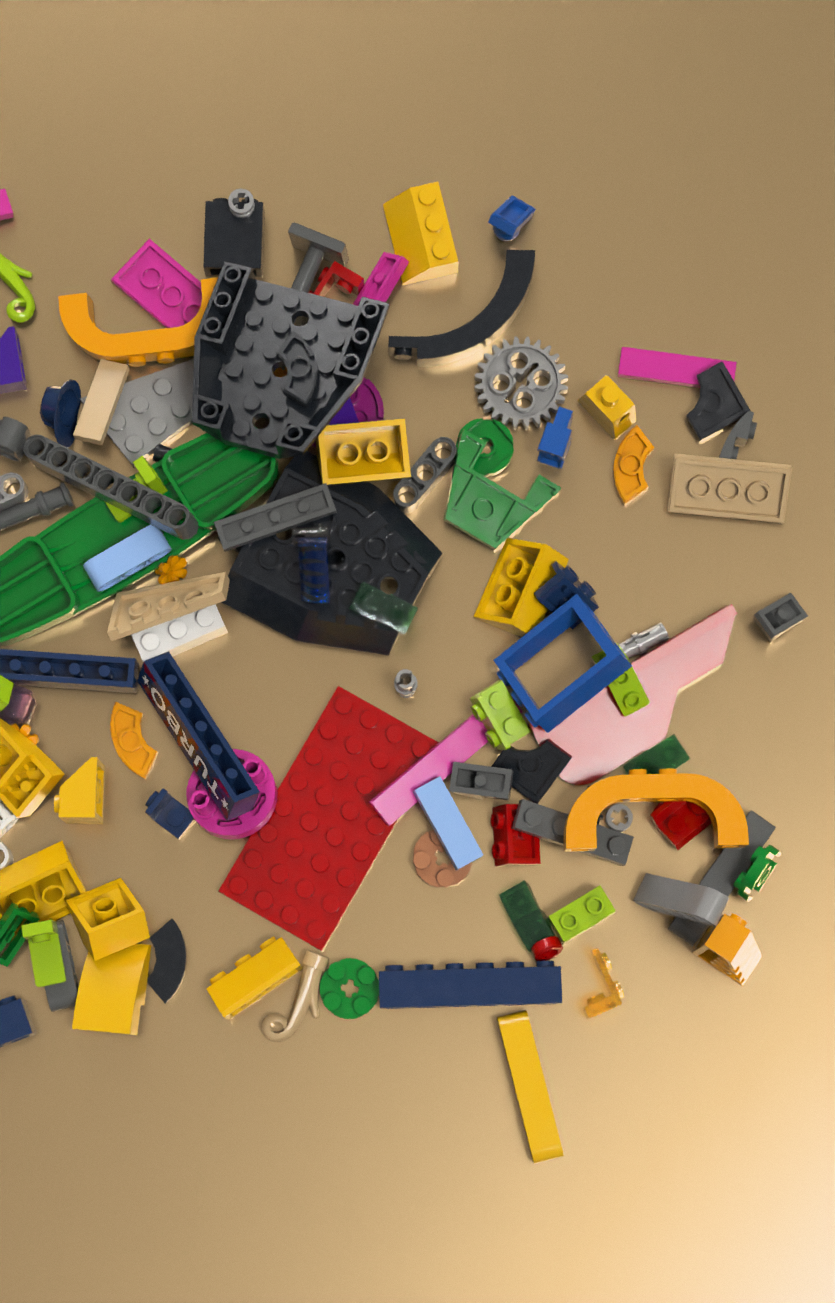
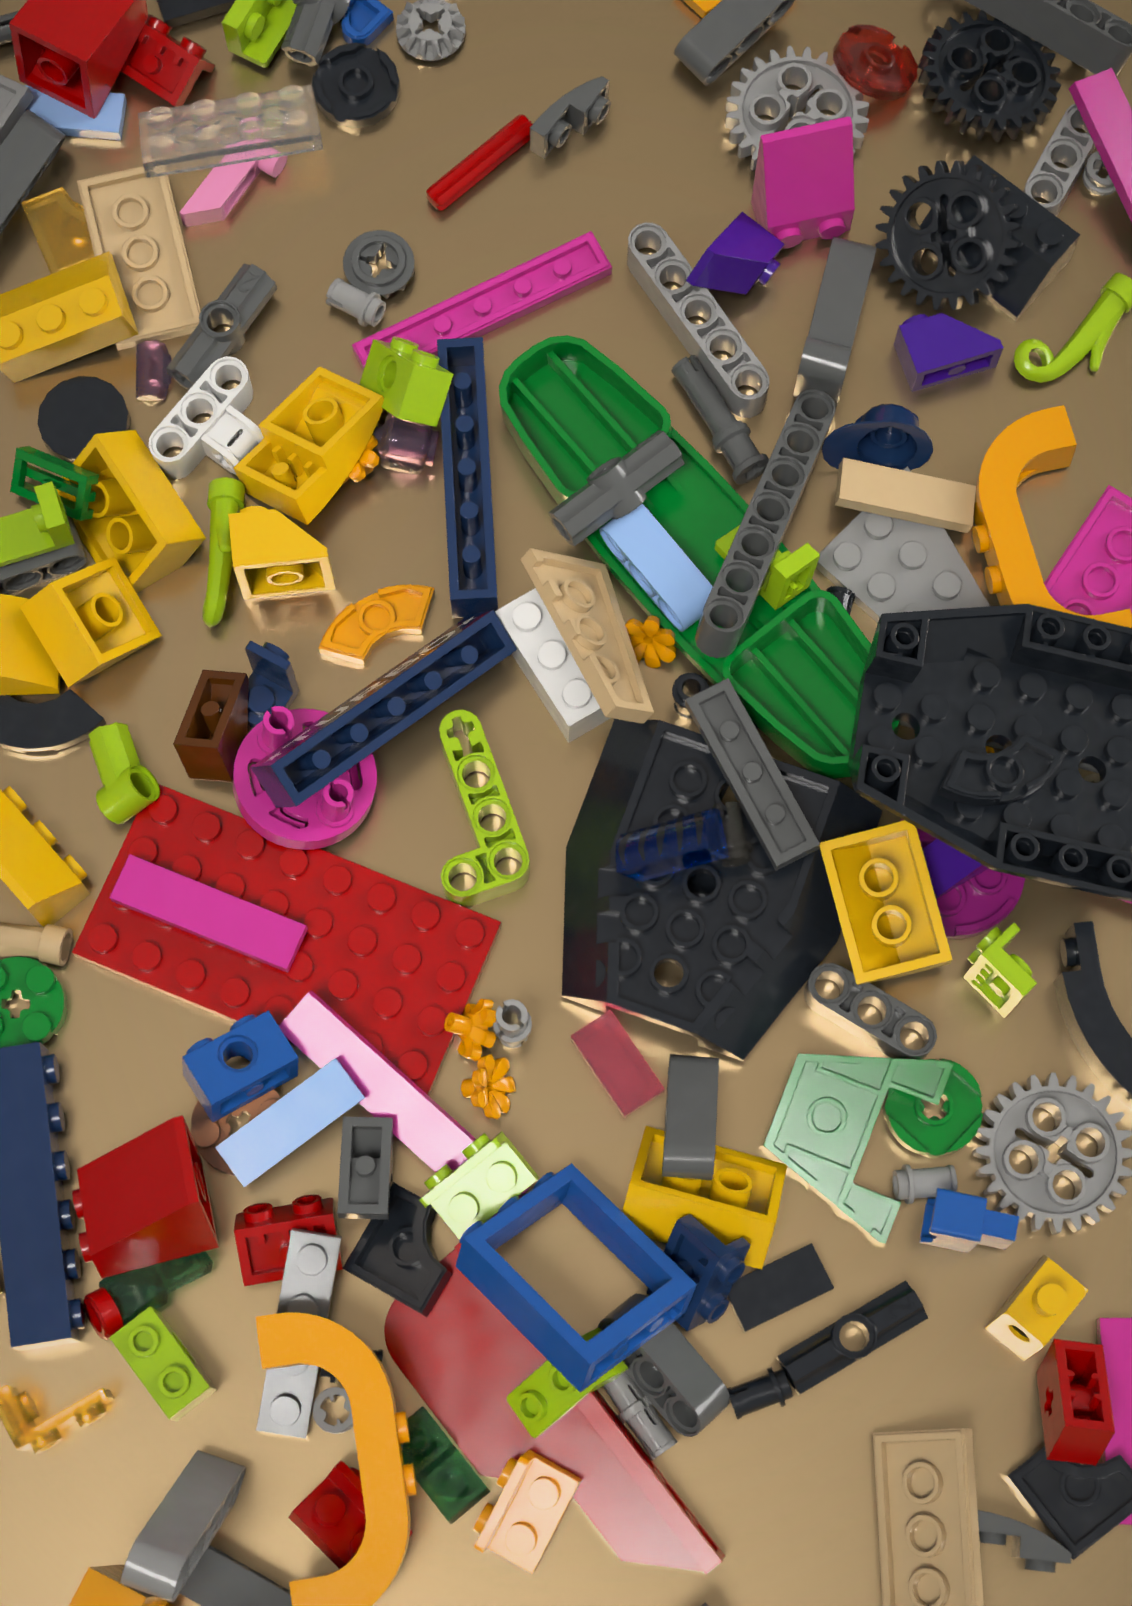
camera: 80 degrees right, 5 degrees down
clear green slope [348,582,418,635] -> none
light orange tile [613,425,655,506] -> none
none -> red slope [72,1115,219,1278]
none -> lime piece [88,722,160,824]
none -> dark pink tile [109,854,308,973]
none -> reddish brown slope [173,670,249,783]
none -> blue brick [182,1010,299,1123]
none -> lime plant [202,477,246,628]
none -> lime beam [439,709,530,908]
none -> light orange plant [444,999,496,1061]
none -> light orange plant [461,1054,516,1119]
none -> bracket [473,1450,582,1574]
none -> dark grey piece [548,430,685,546]
none -> clear pink tile [570,1009,665,1119]
none -> dark grey beam [598,1294,730,1437]
none -> dark grey beam [662,1054,719,1181]
none -> black pin [672,673,709,719]
none -> black tile [727,1243,834,1333]
none -> black pin [727,1367,793,1420]
none -> black piece [776,1280,928,1395]
none -> light grey pin [892,1164,958,1204]
none -> lime bracket [963,923,1037,1018]
none -> red brick [1036,1339,1115,1465]

